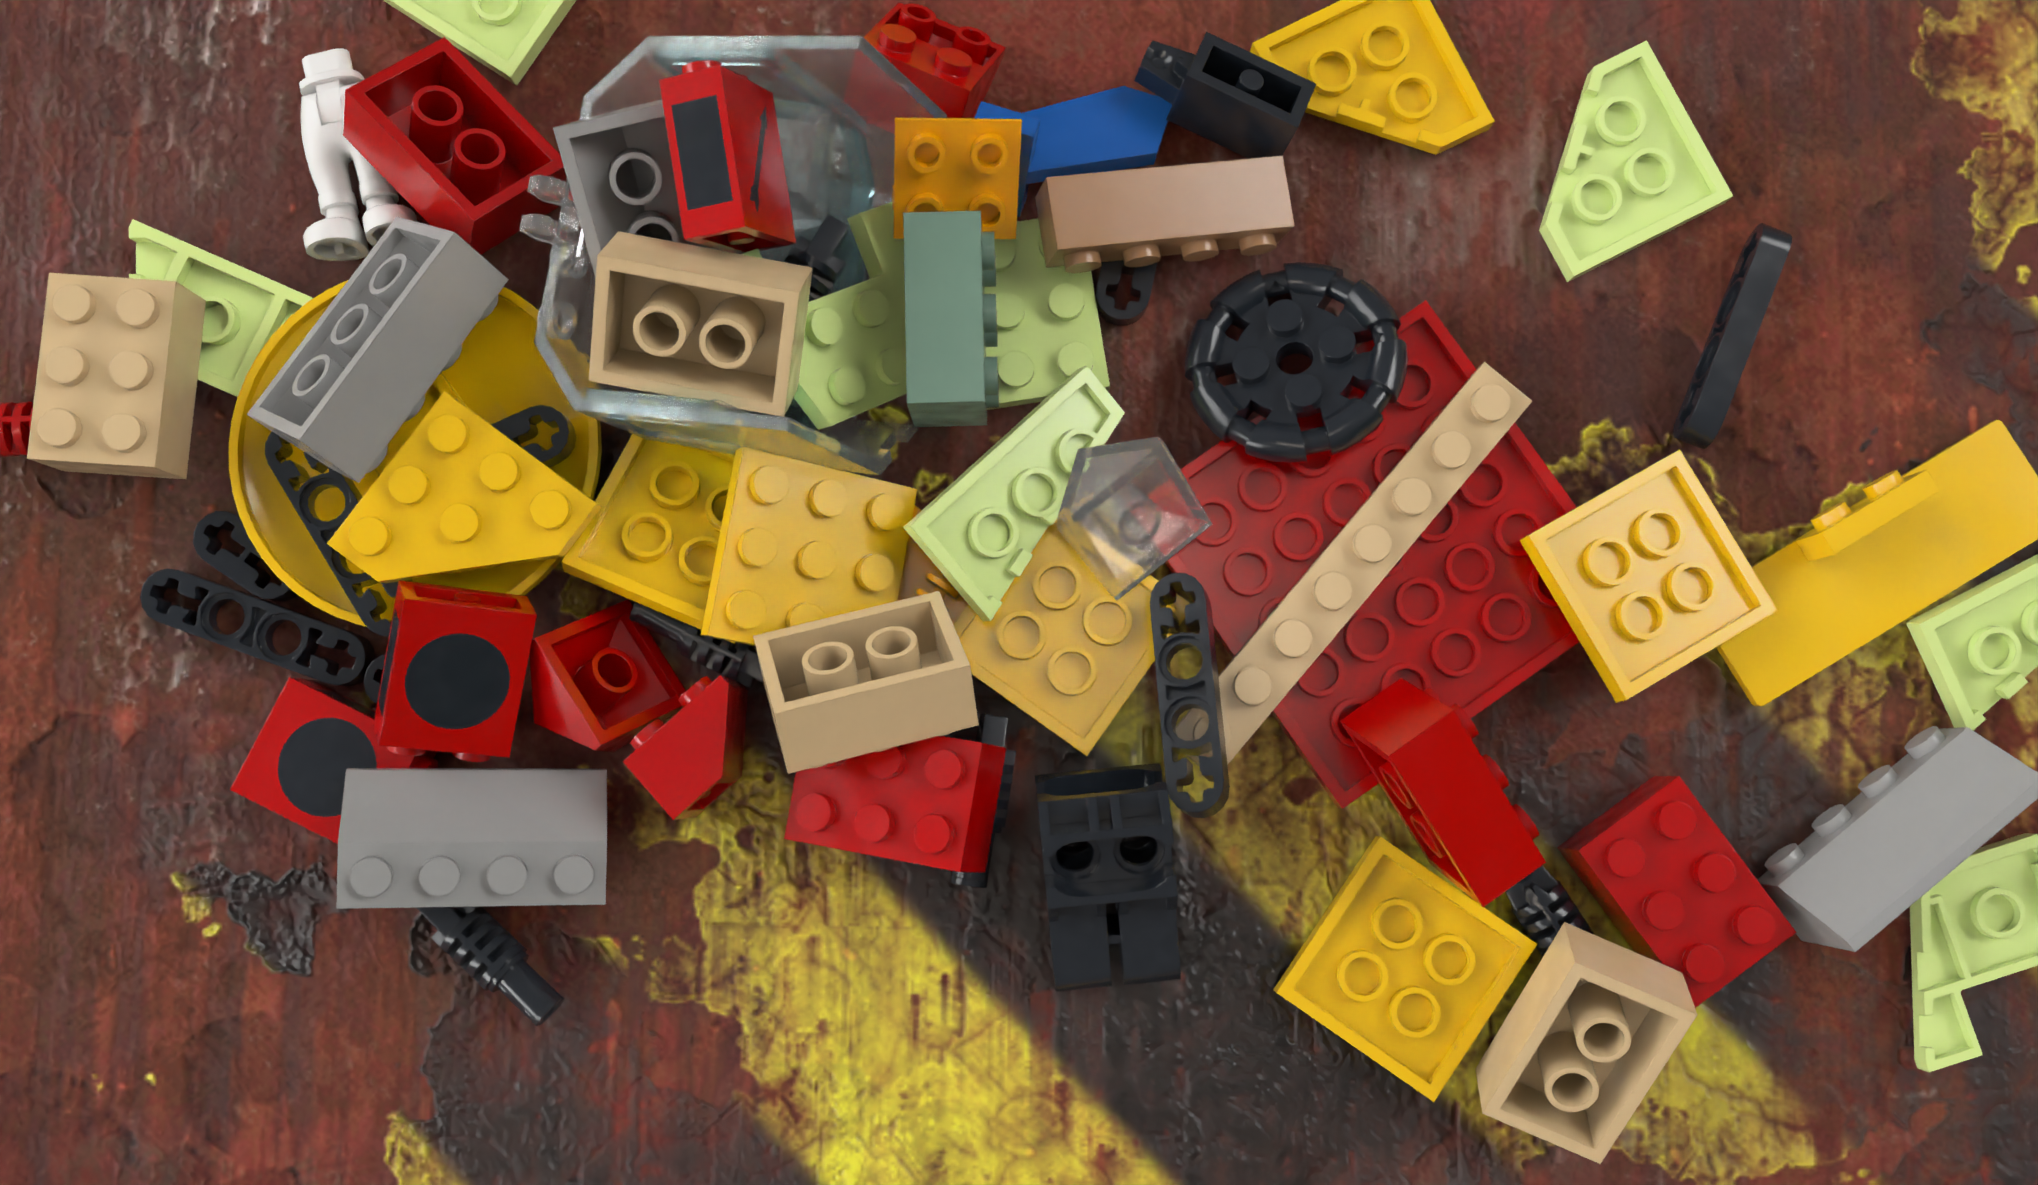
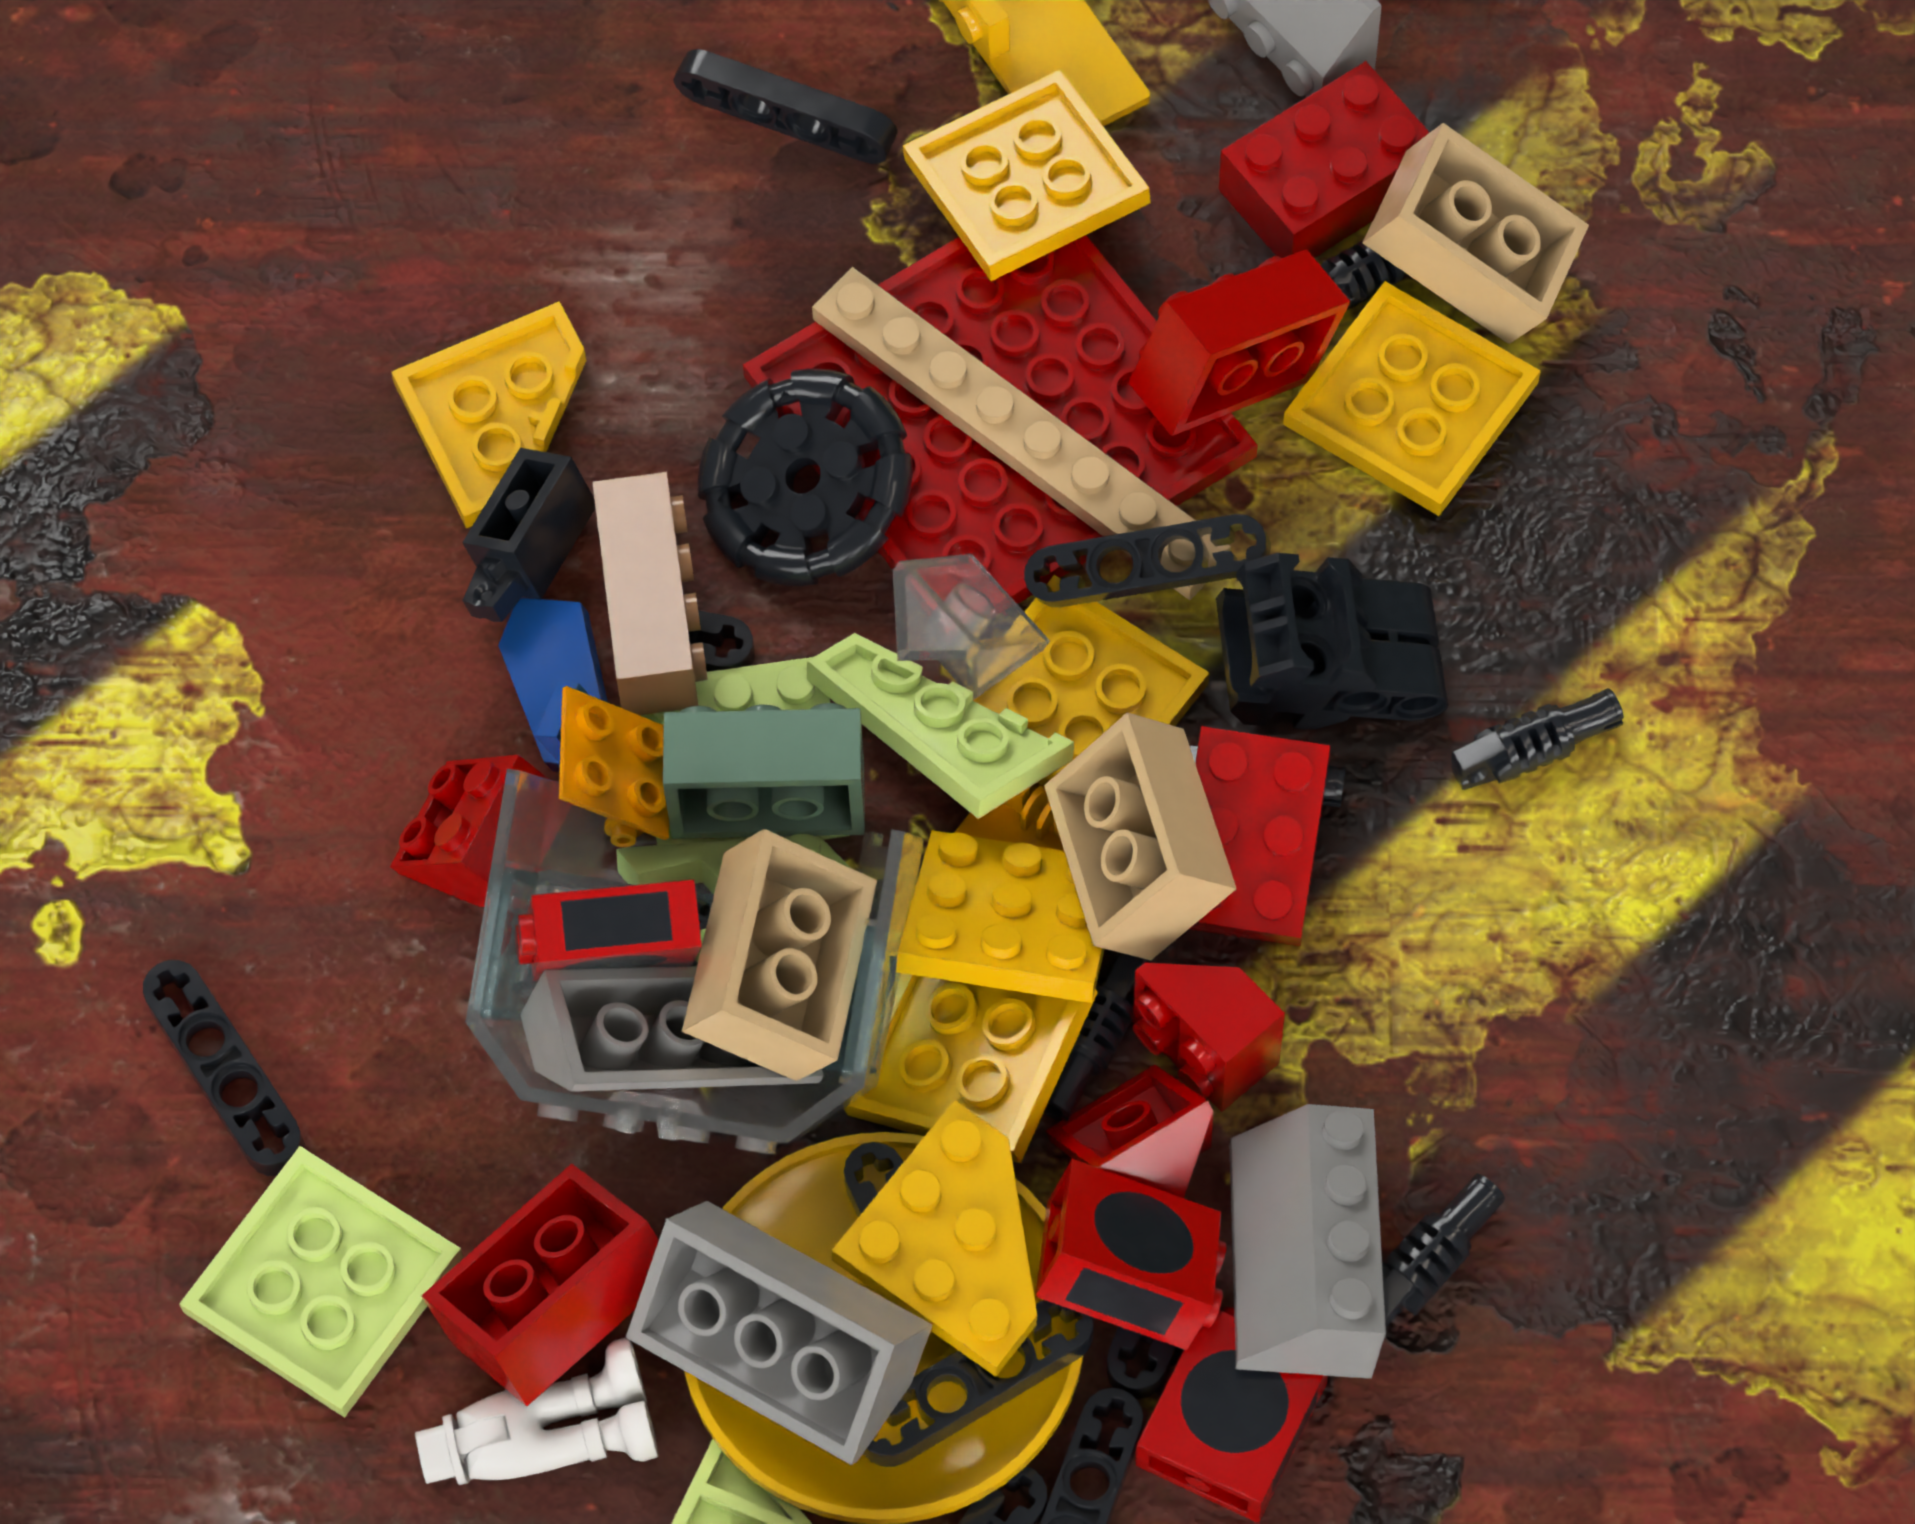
camera: 90 degrees left, 20 degrees down
yellowish green plate [1539,40,1733,282] -> none
none -> black hinge [1451,688,1624,790]

